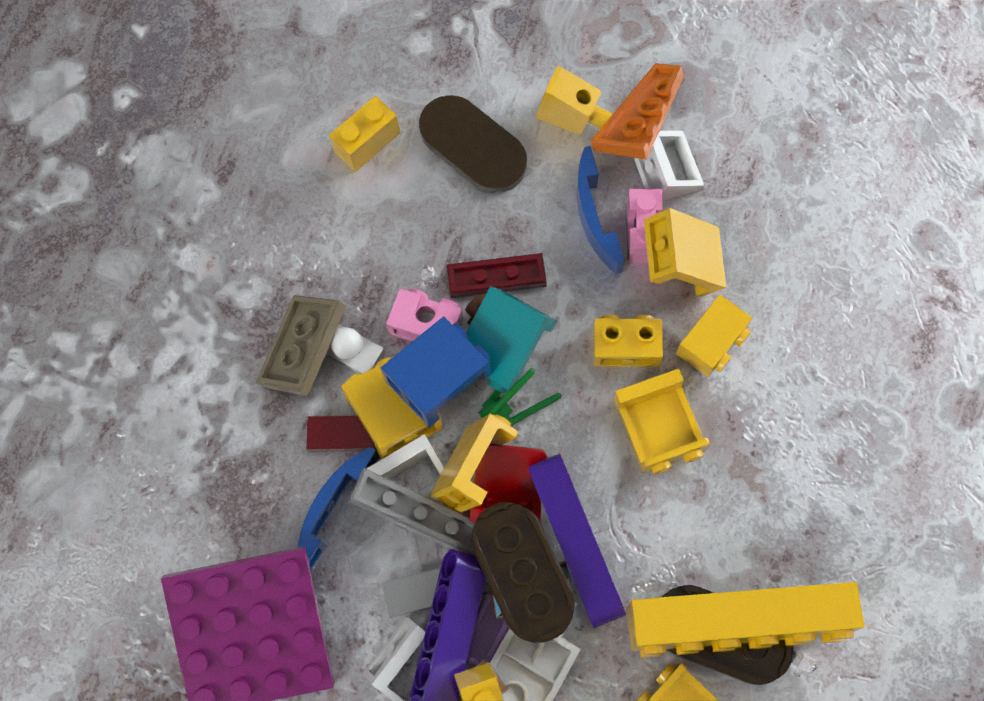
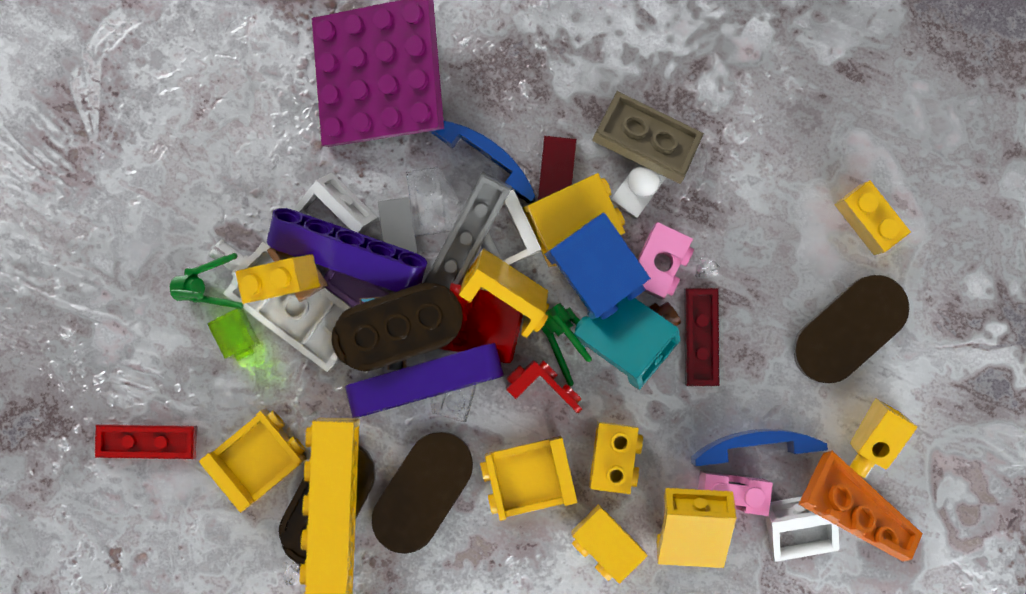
camera: 90 degrees right, 15 degrees up
none -> dark brown tile [372,432,473,554]
none -> red bracket [506,360,582,414]

